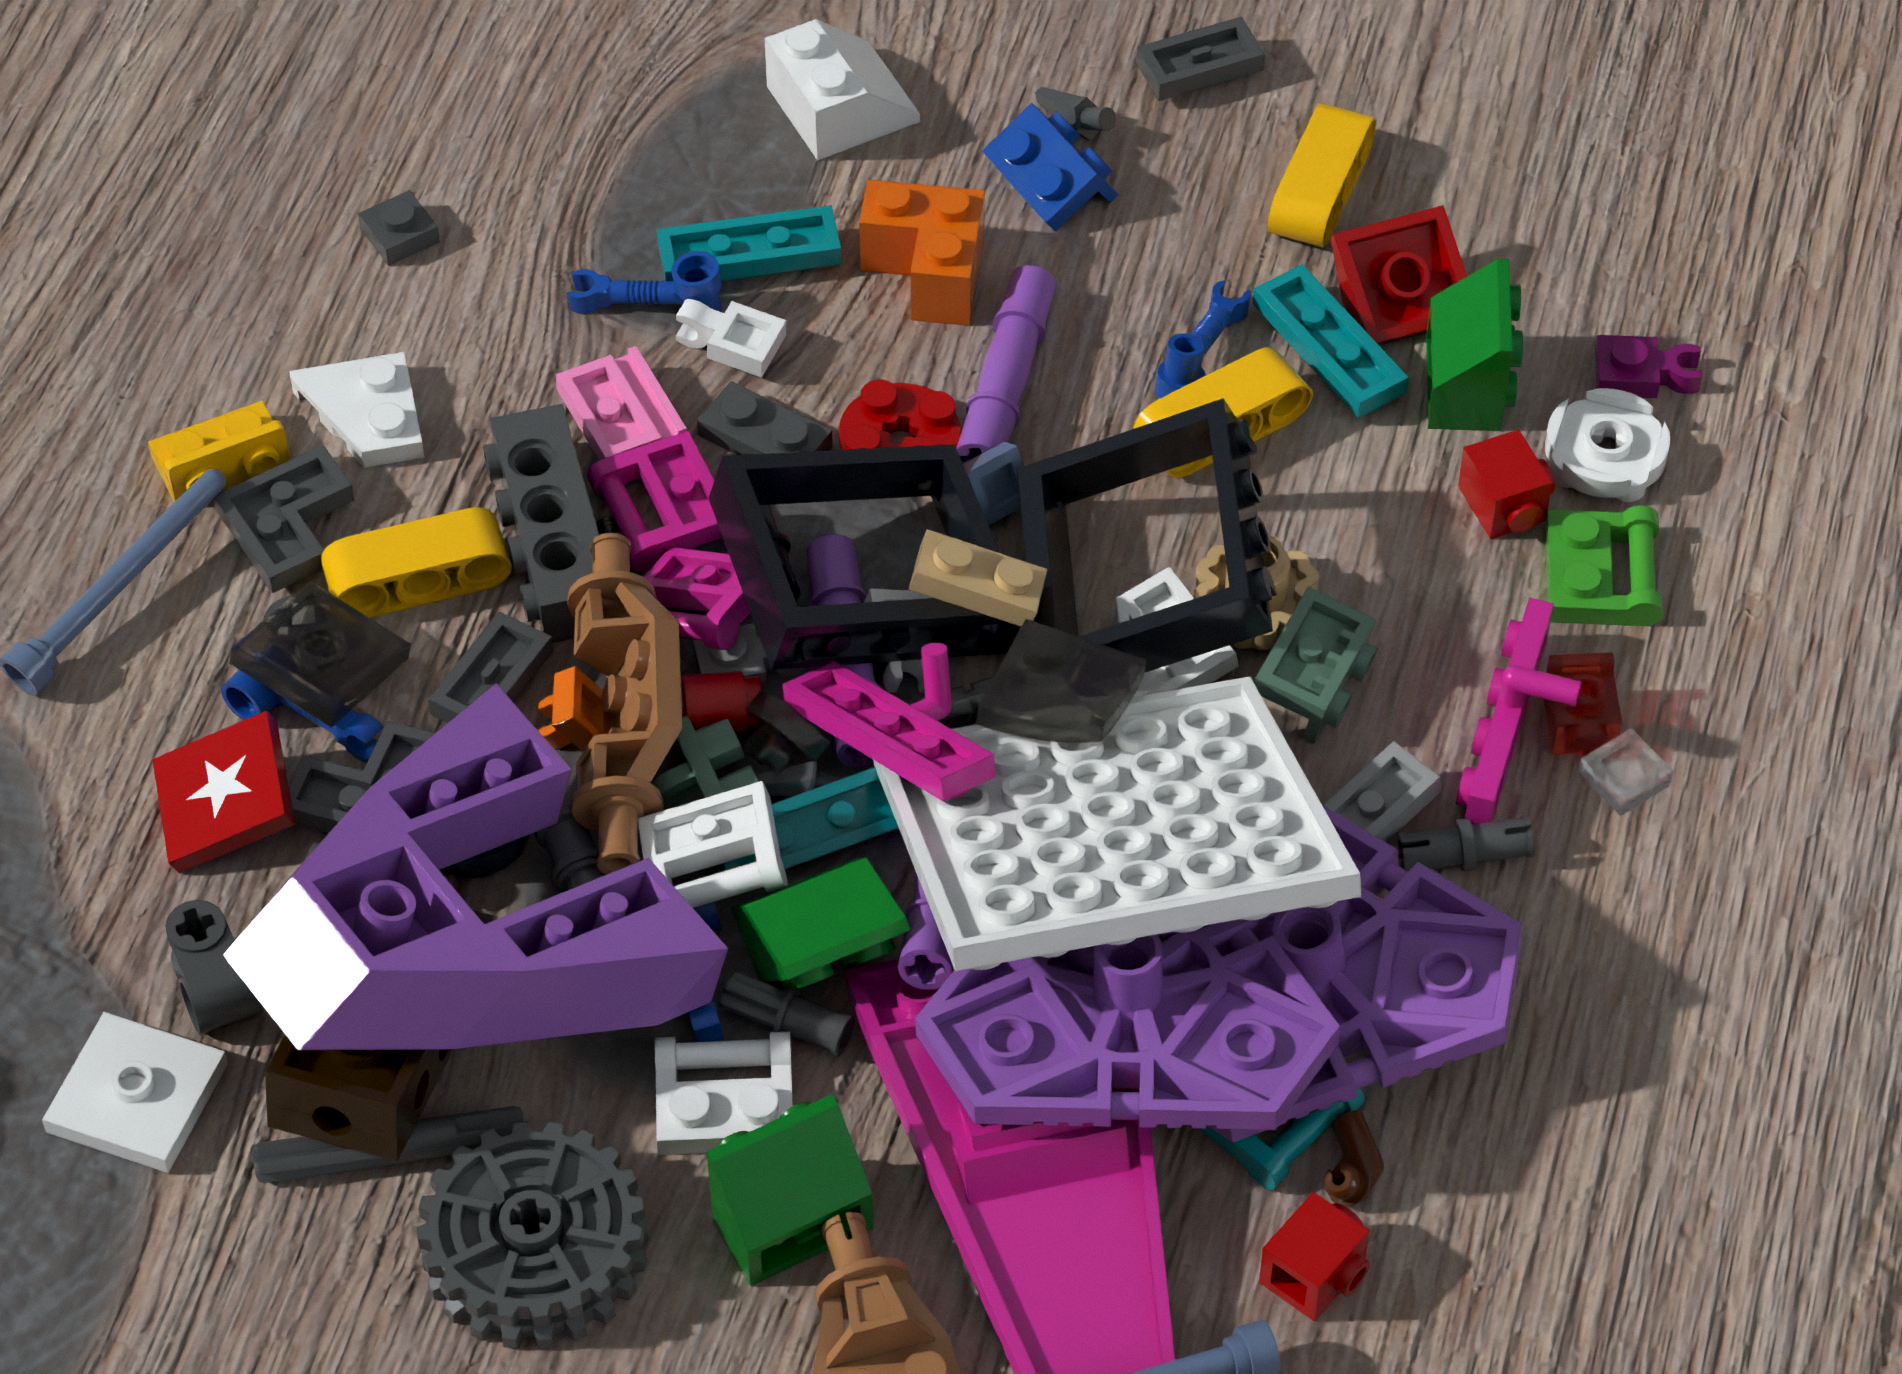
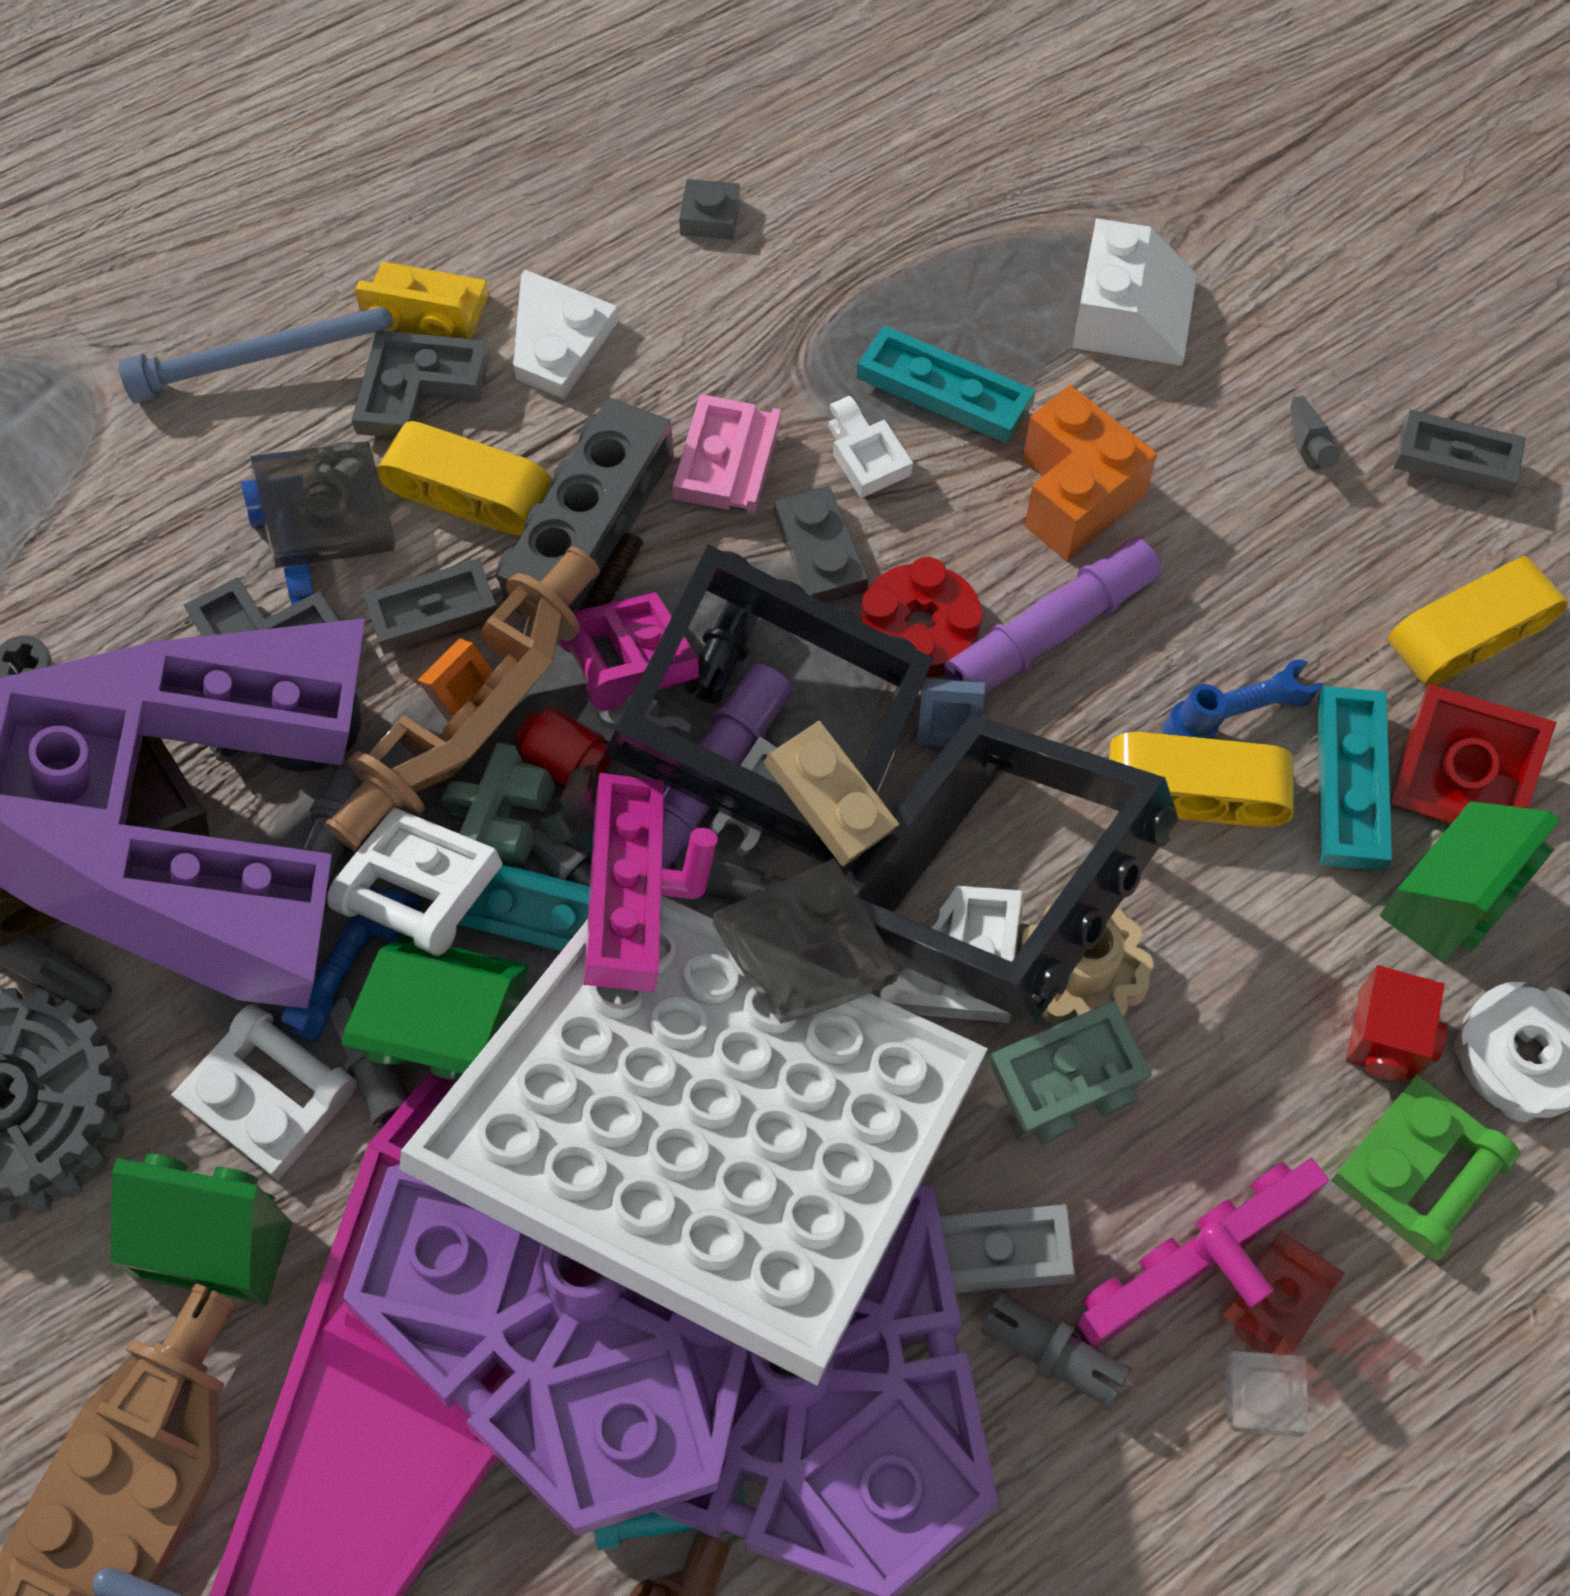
camera: 40 degrees right, 10 degrees up
red tile [152,711,295,874] -> none
blue brick [567,251,722,314] -> none
dark pink plate [586,431,723,572] -> none
blue bracket [982,103,1119,232] -> none

